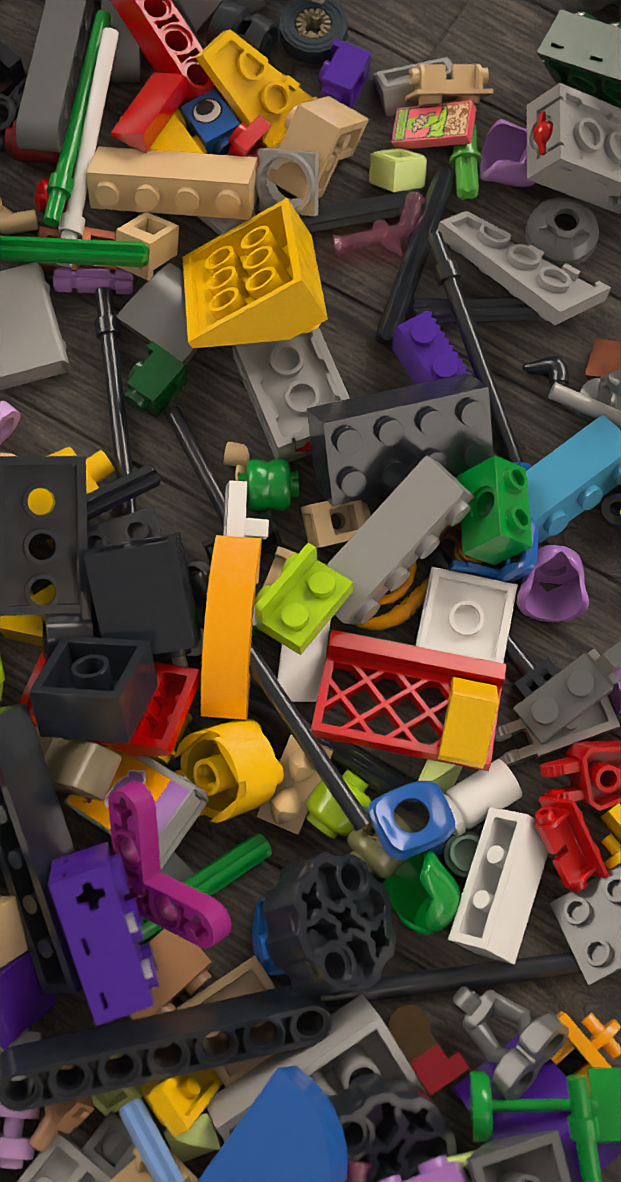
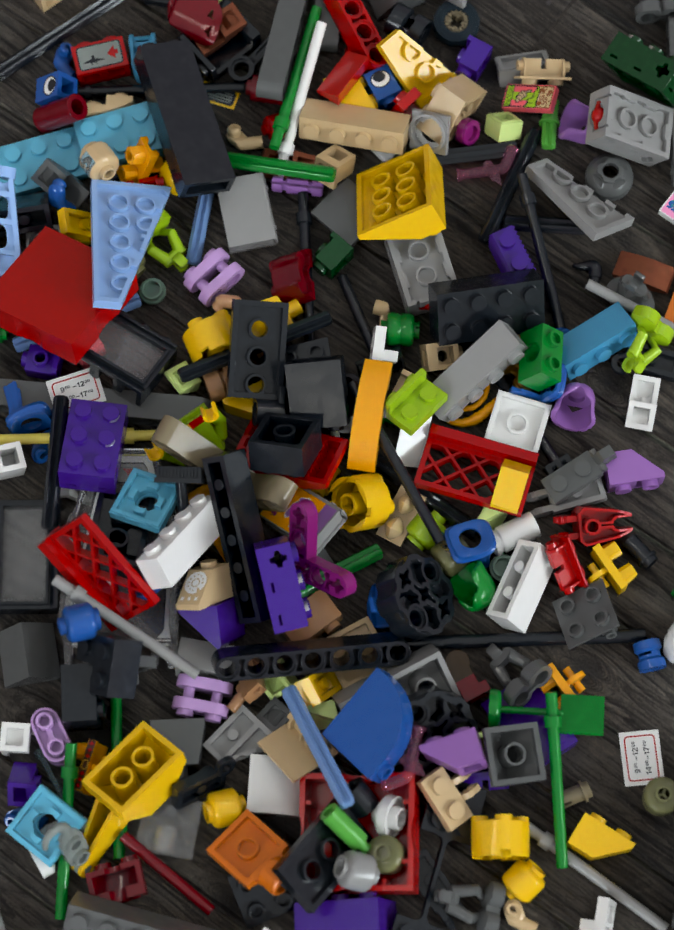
camera: 10 degrees right, 0 degrees up
none -> dark red cylinder [269,248,316,305]
none -> magenta tile [455,118,480,146]

